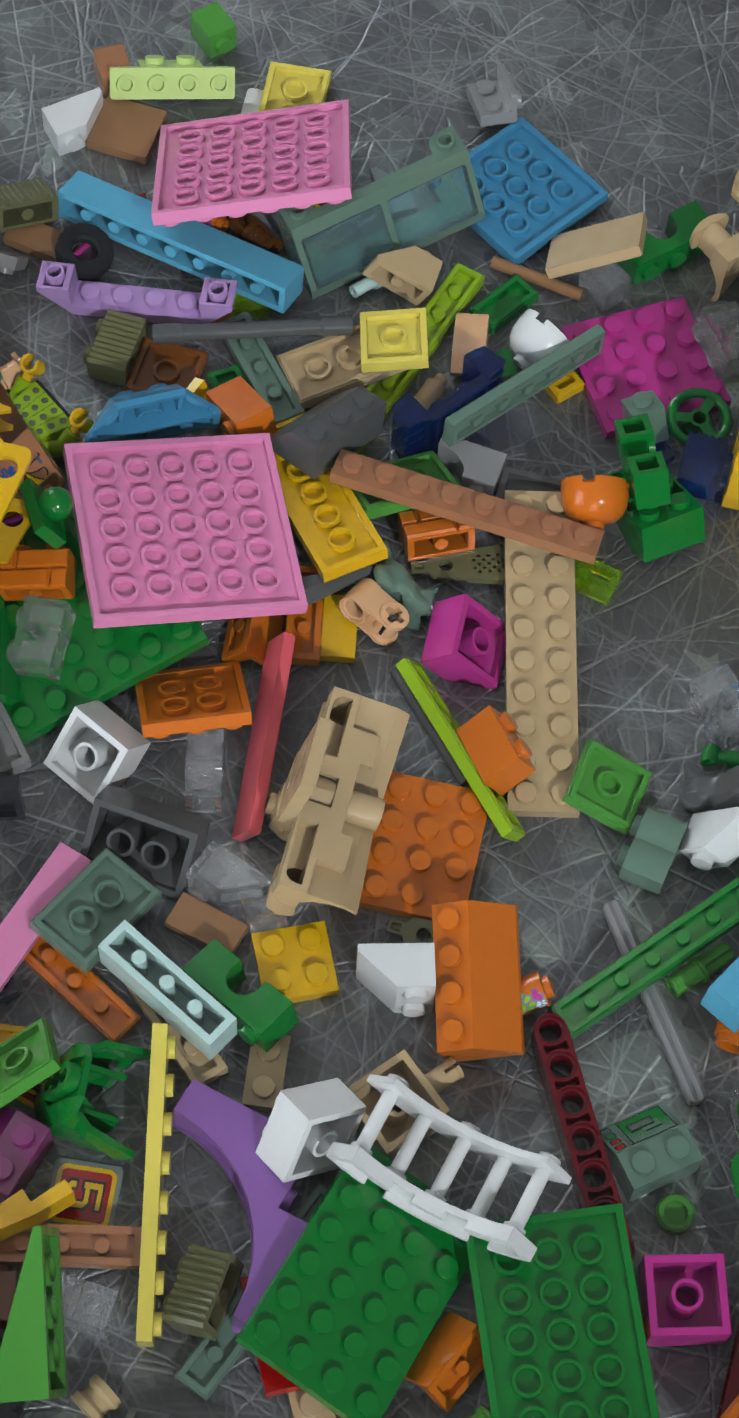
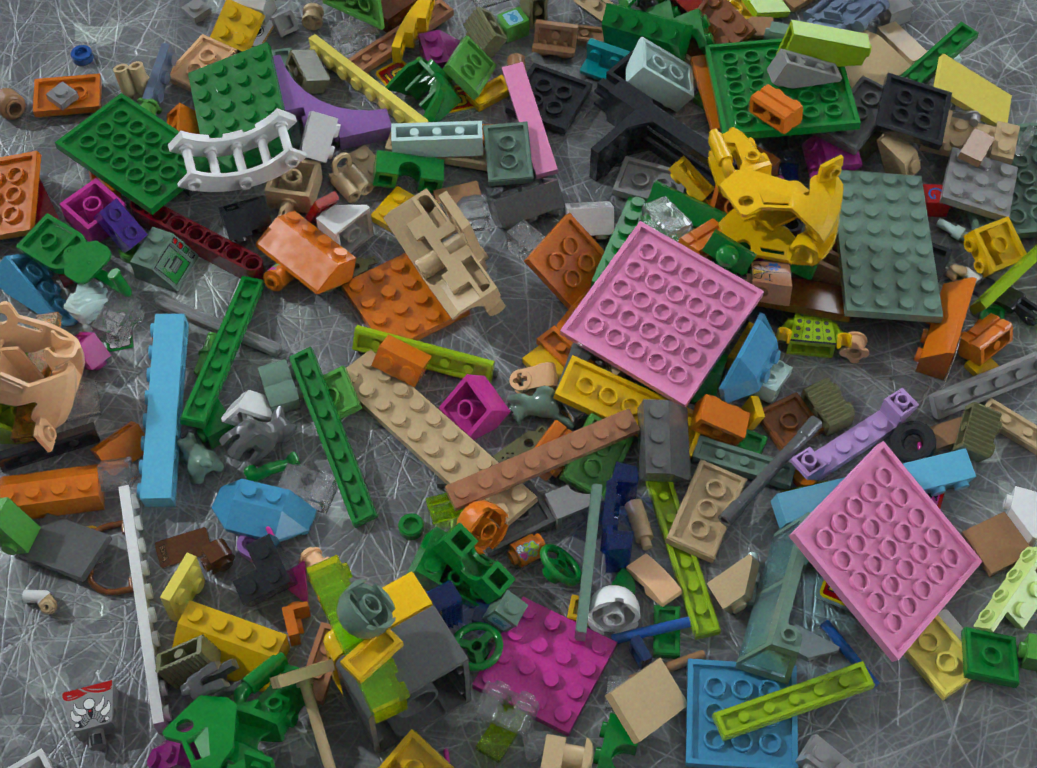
camera: 140 degrees right, 5 degrees down
coral tile [232,632,296,842] -> none
light yellow plate [360,307,429,373] -> none
none -> dark purple brick [93,198,148,253]
none -> black brick [218,195,272,243]
none -> green tile [289,347,378,528]
none -> red tile [305,191,339,224]
none -> tan piece [328,152,374,203]
none -> green tile [398,513,424,540]
none -> orange brick [507,533,546,568]
none -> green piece [540,544,582,586]
none -> blue bar [611,617,692,644]
none -> dark blue tile [629,635,652,670]
none -> lime tile [712,661,875,741]
none -> blue bar [820,620,880,689]
none -> green tile [961,627,1020,688]

